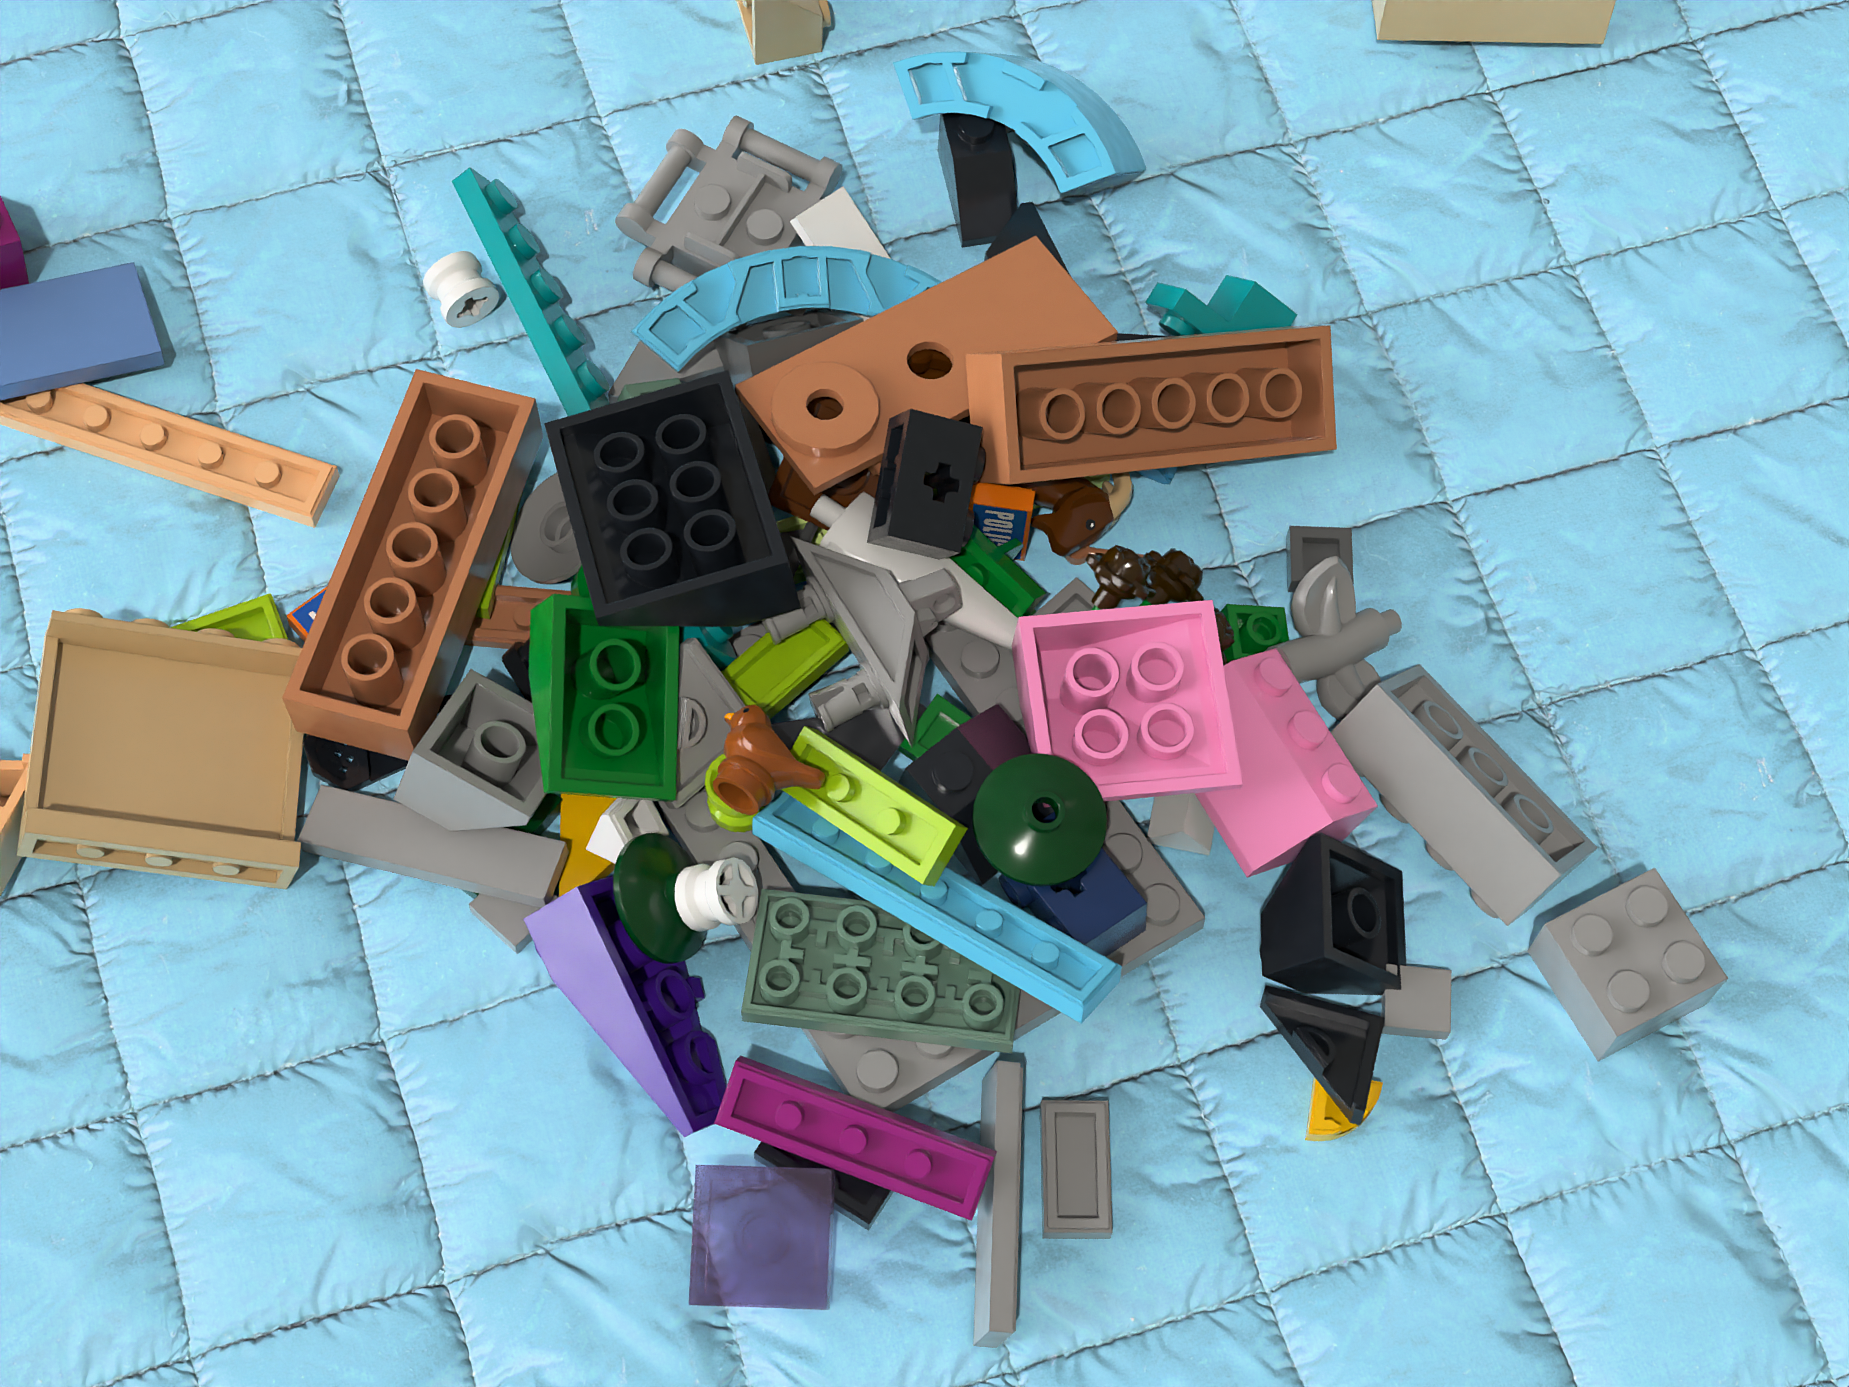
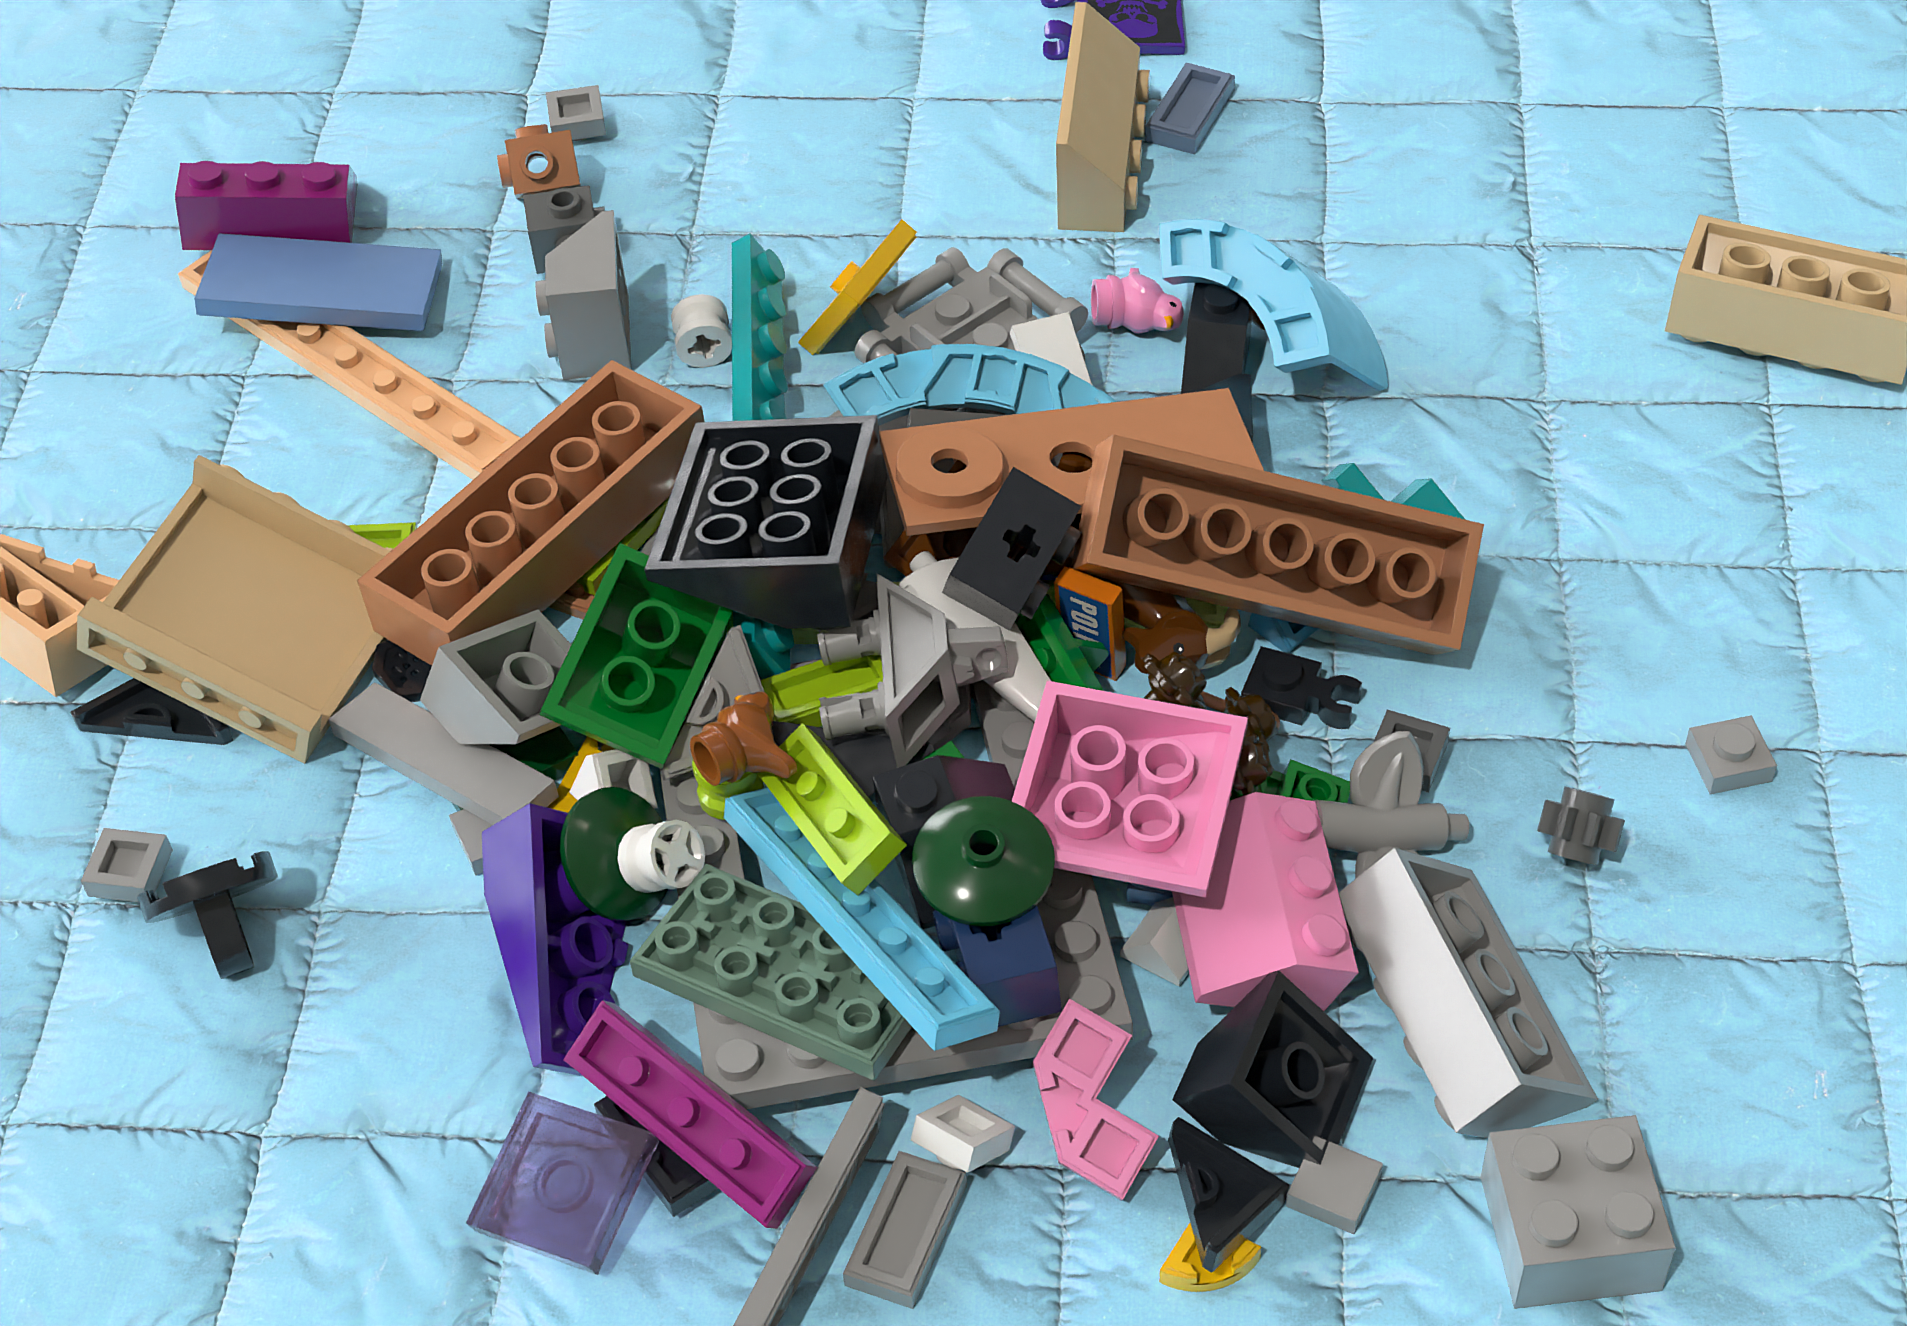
camera: 30 degrees right, 15 degrees down
none -> black tile [70,678,233,745]
none -> light grey plate [81,828,173,902]
none -> black tile [137,851,278,979]
none -> nougat brick [497,124,581,199]
none -> dark grey brick [523,185,605,274]
none -> light grey slope [535,210,632,380]
none -> light grey plate [546,85,606,141]
none -> yellow plate [798,219,917,355]
none -> white plate [911,1095,1015,1173]
none -> bright pink tile [1032,999,1159,1201]
none -> bright pink animal [1091,268,1184,333]
none -> black plate [1241,646,1362,729]
none -> dark grey gear [1537,786,1625,865]
none -> light grey plate [1685,715,1777,794]

